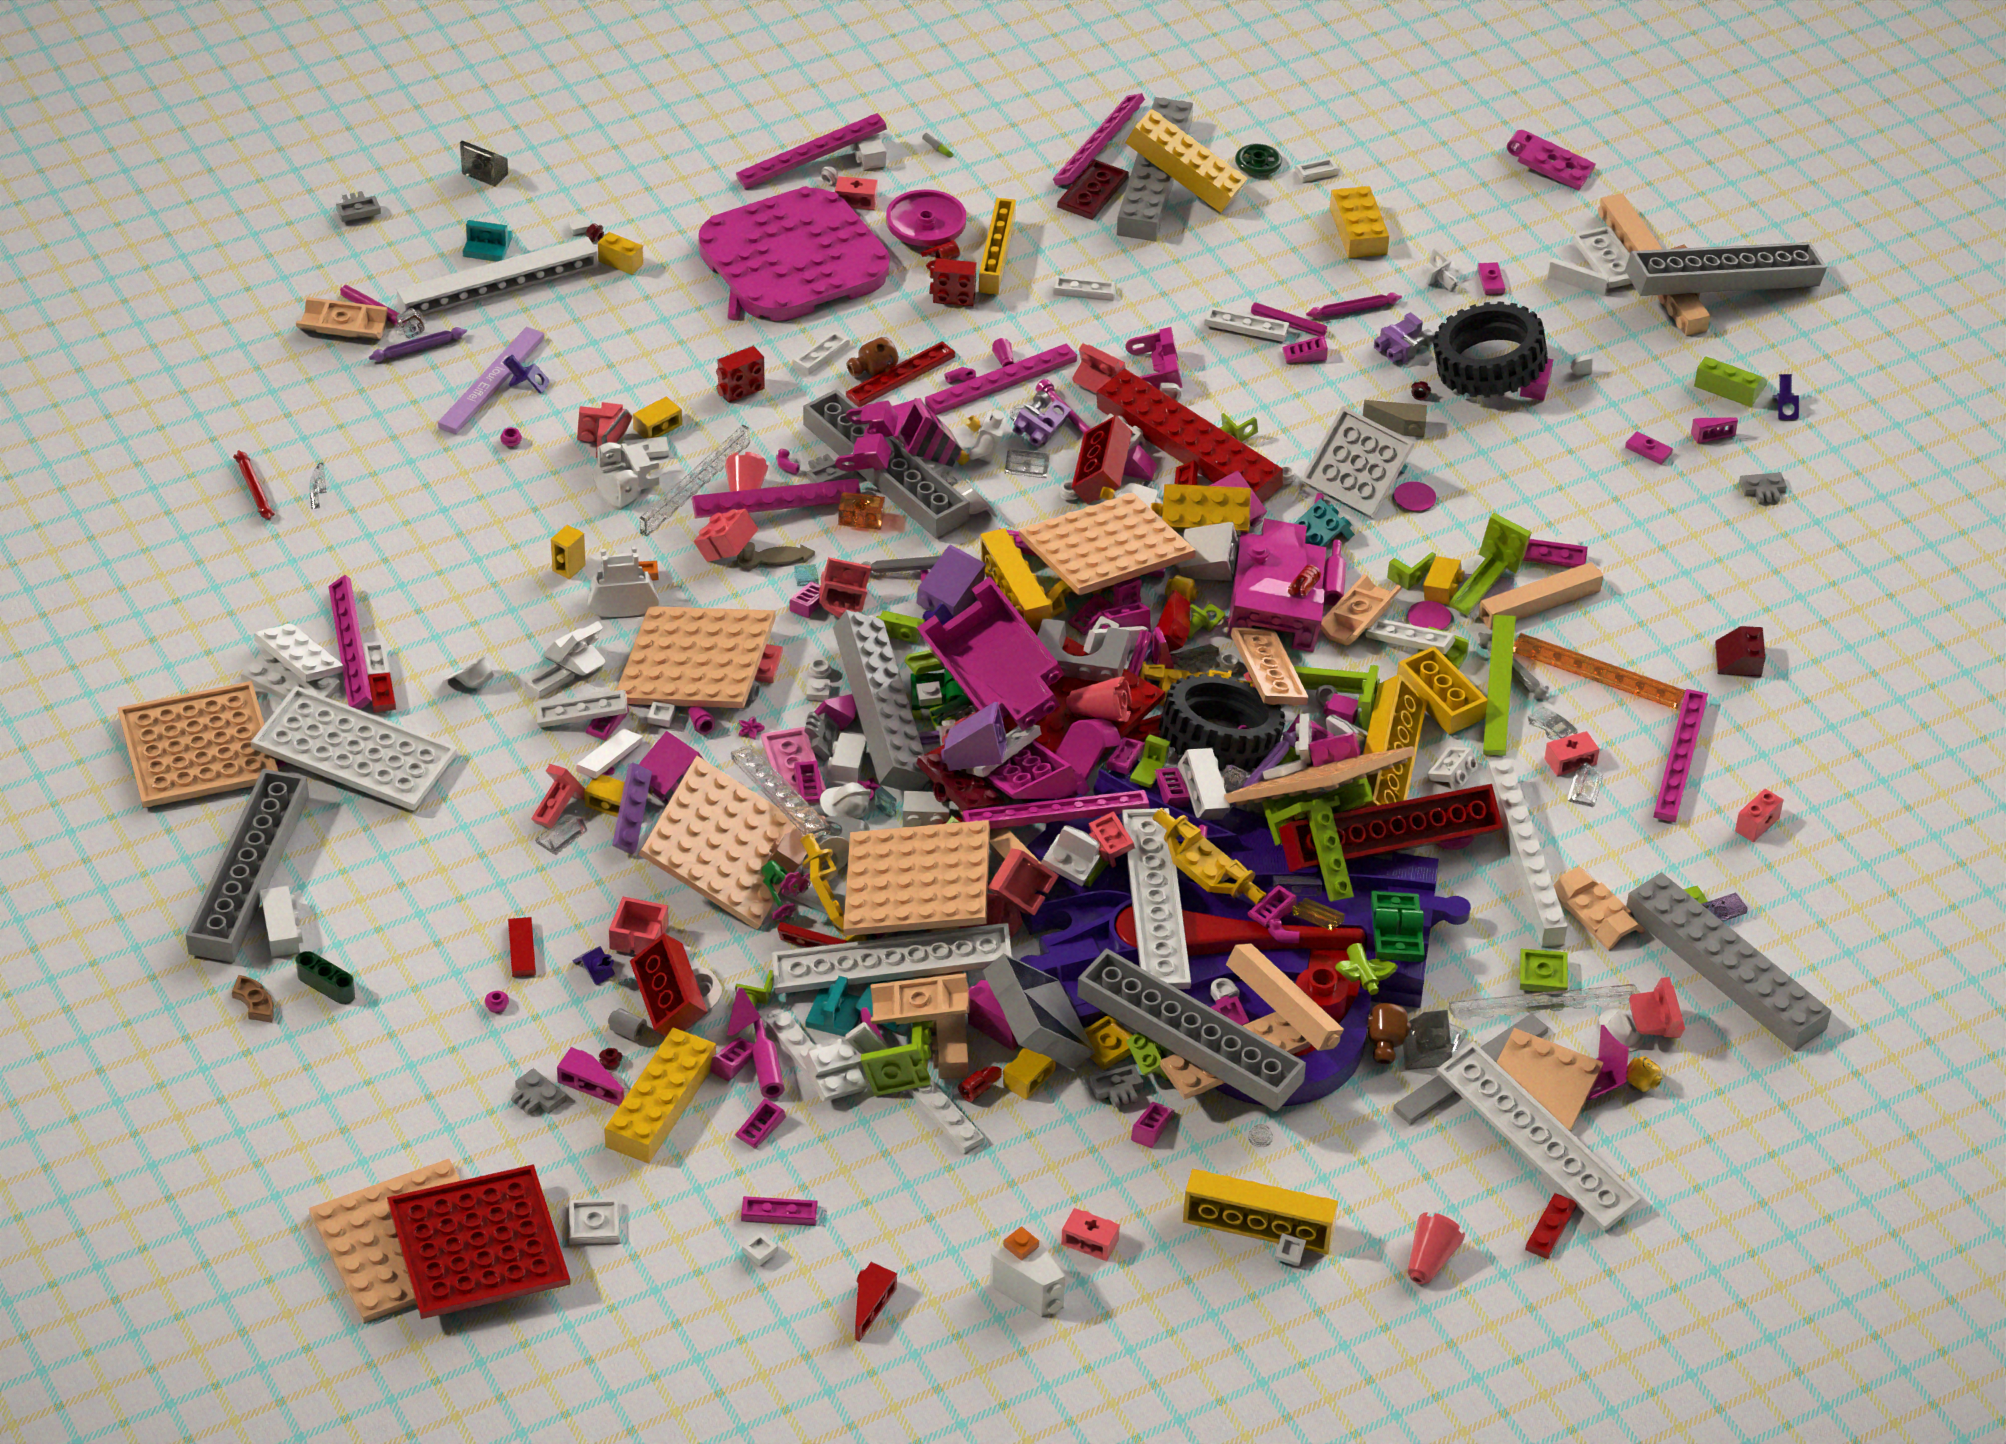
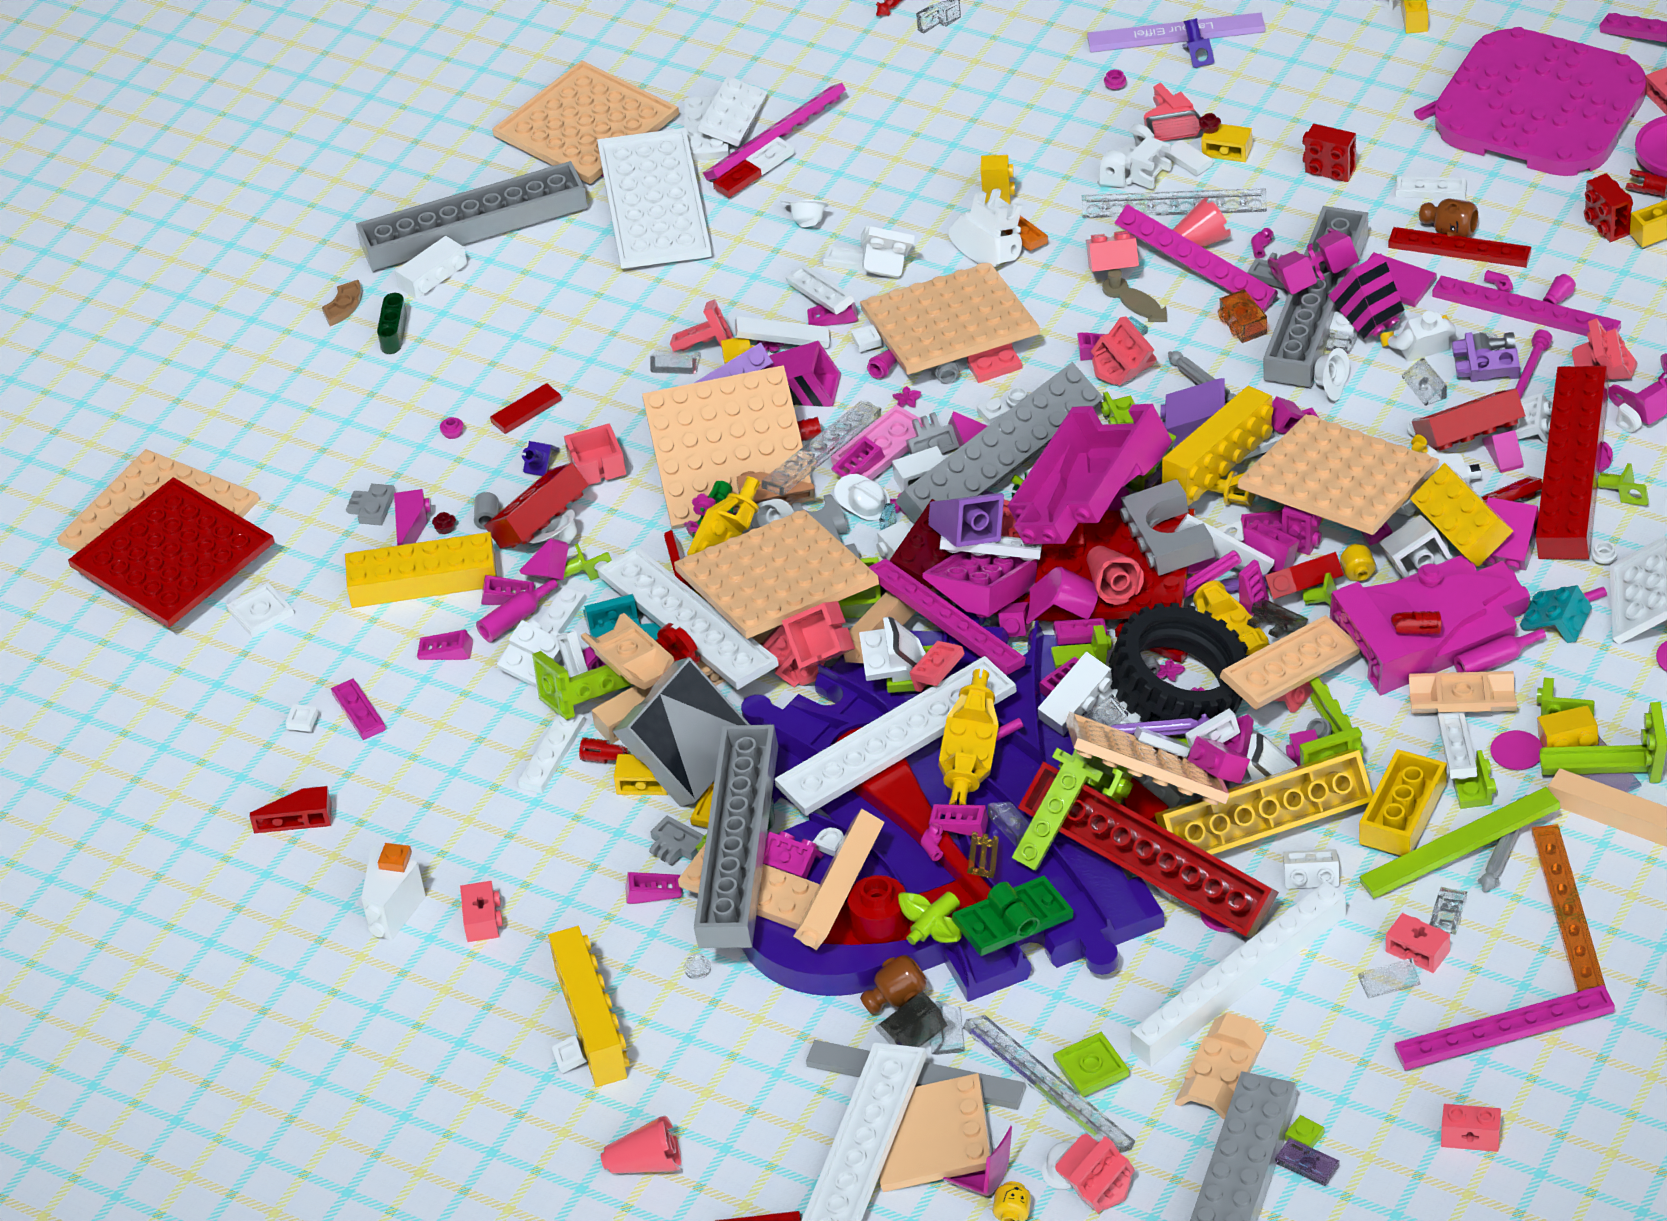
camera: 65 degrees right, 0 degrees up
none -> red plate [655,623,700,665]
none -> dark red plate [1199,113,1221,134]

